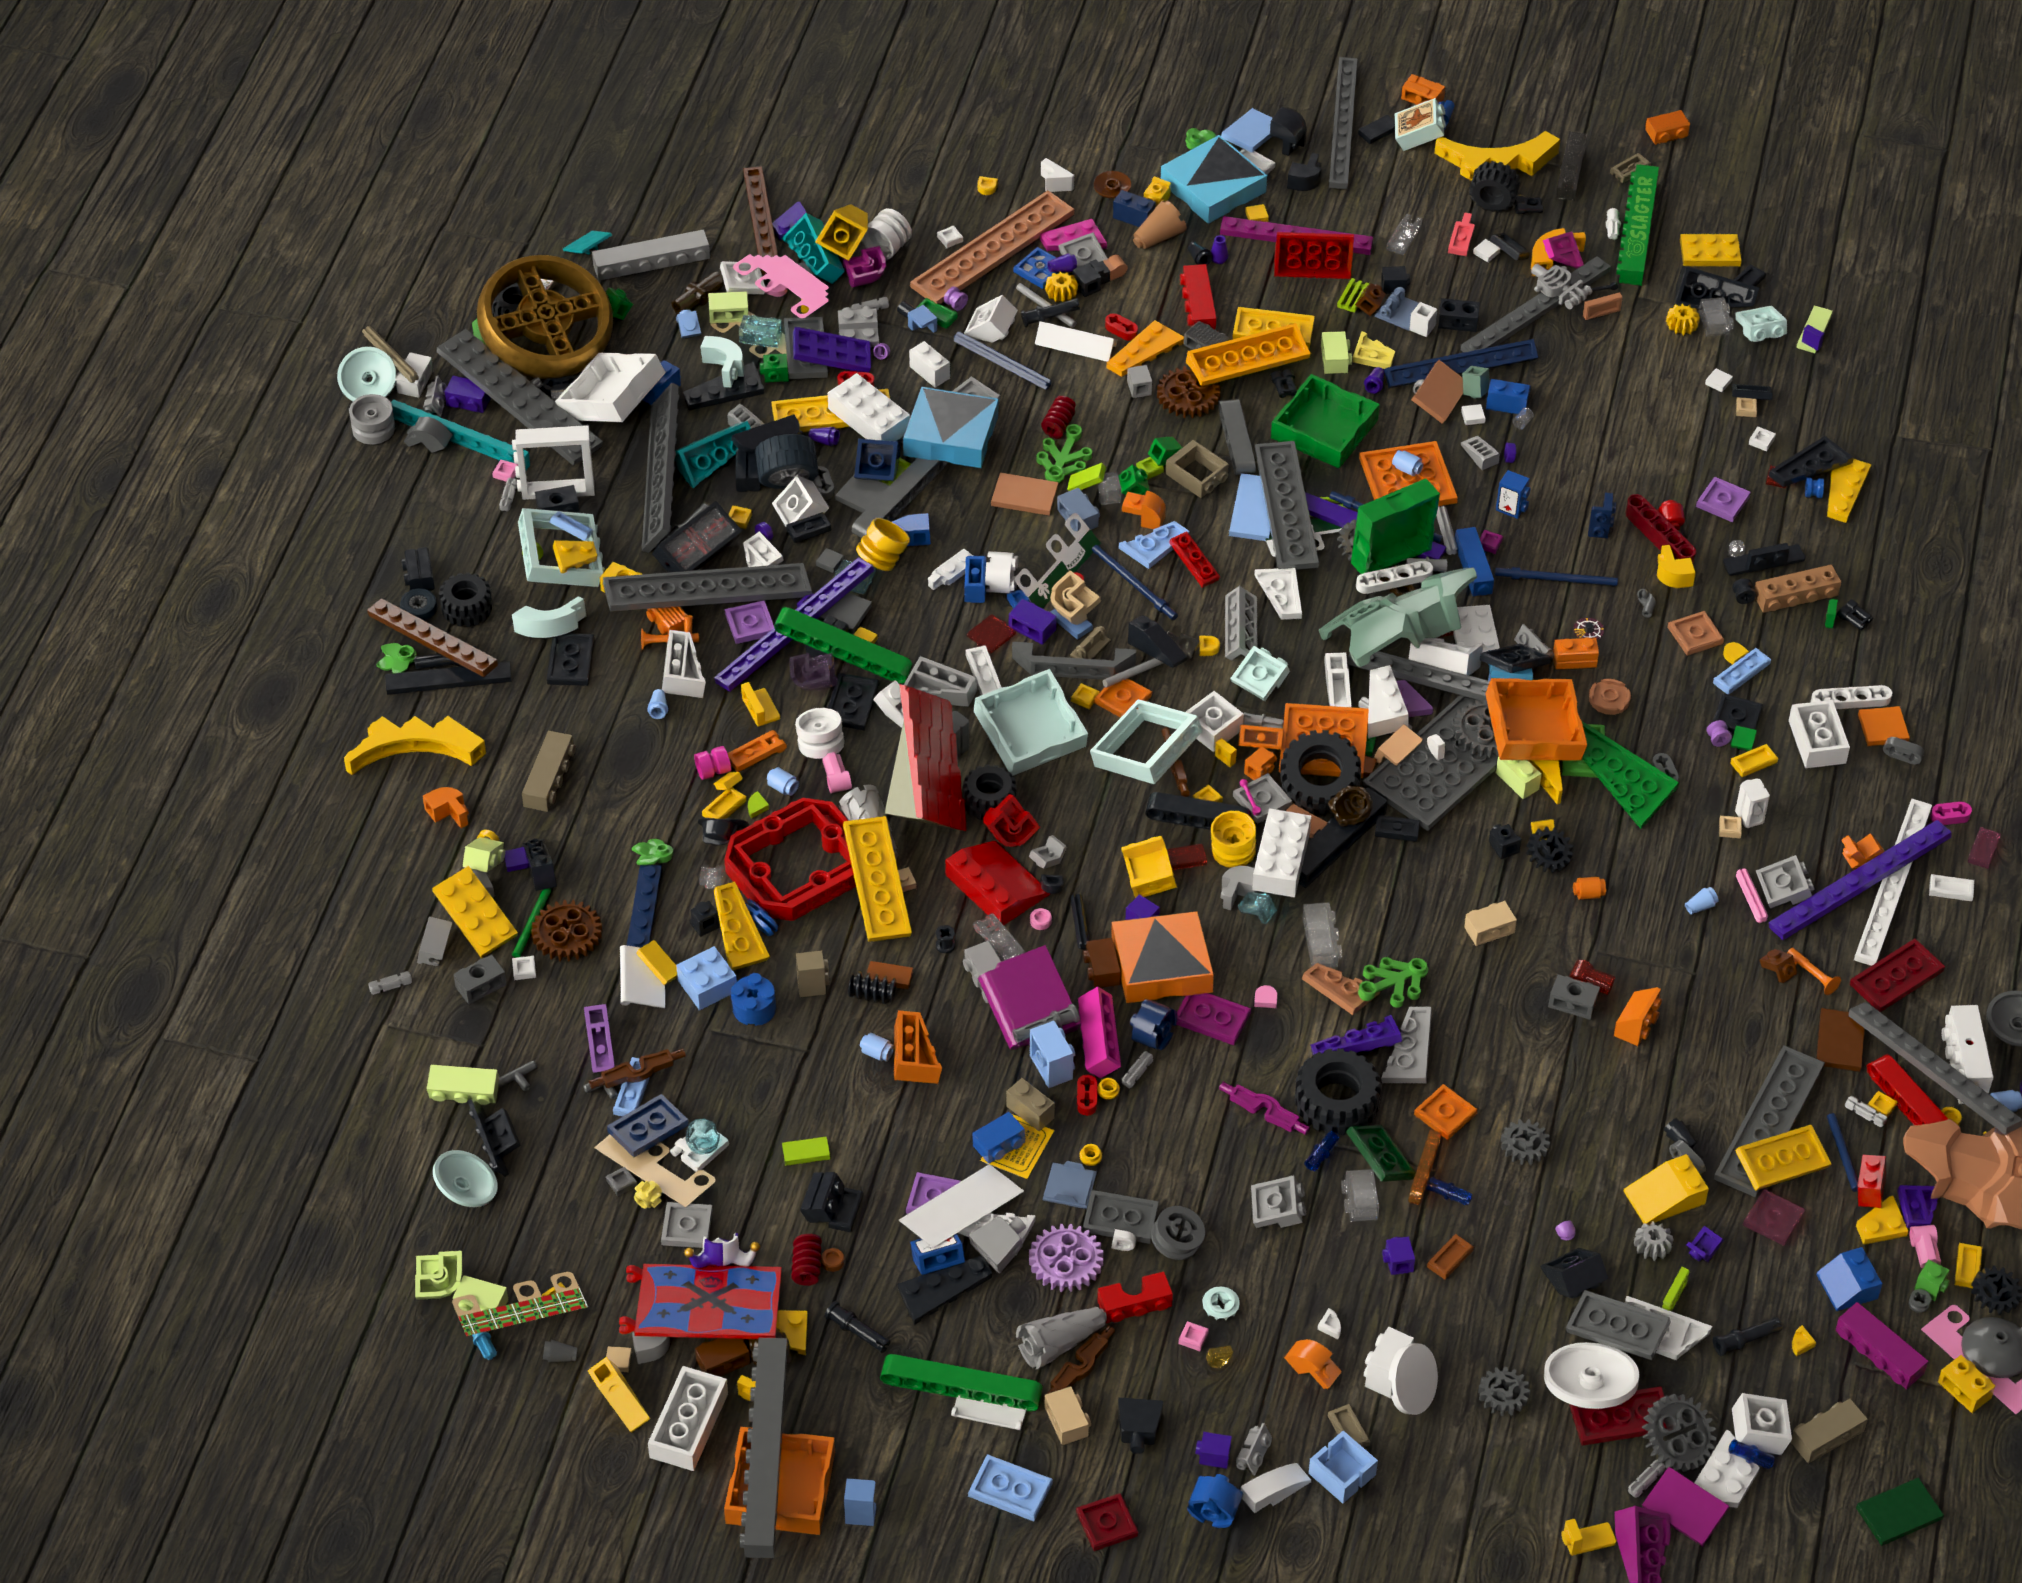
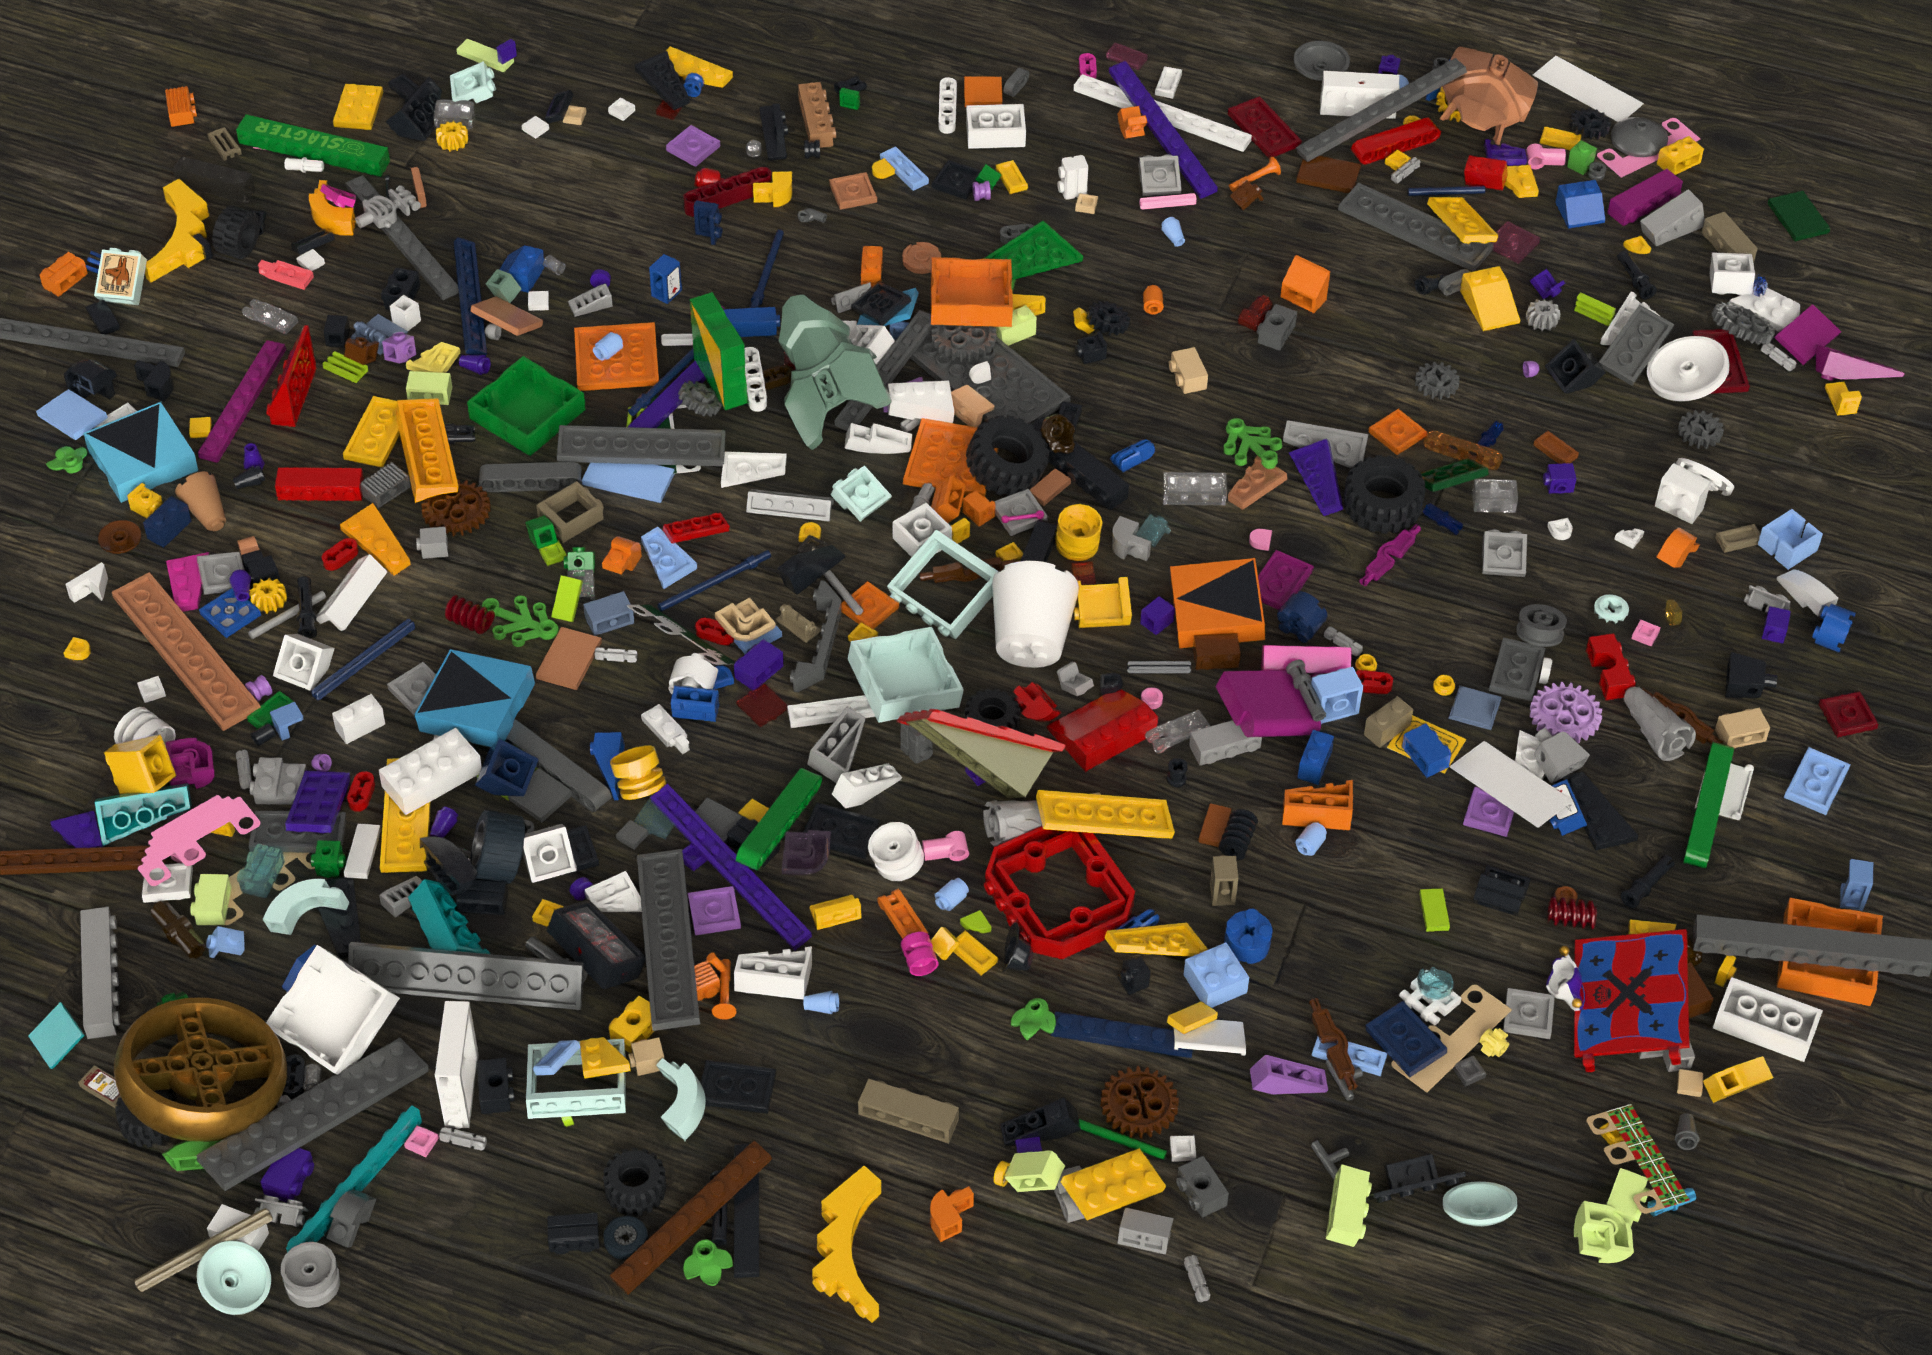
camera: 85 degrees left, 0 degrees up
clear plate [699,865,724,889] -> none
white brick [1252,808,1311,897] -> none
piece [1573,618,1604,640] -> none
none -> white tile [344,824,381,879]
none -> medium lavender brick [382,332,416,364]
none -> light grey axle [595,647,638,663]
none -> tan brick [628,1038,665,1076]
none -> white cone [992,561,1079,668]
none -> blue arm [1110,439,1155,472]
none -> blue brick [1297,730,1334,785]
none -> white tile [1547,518,1573,540]
none -> light grey wedge [1640,189,1705,246]

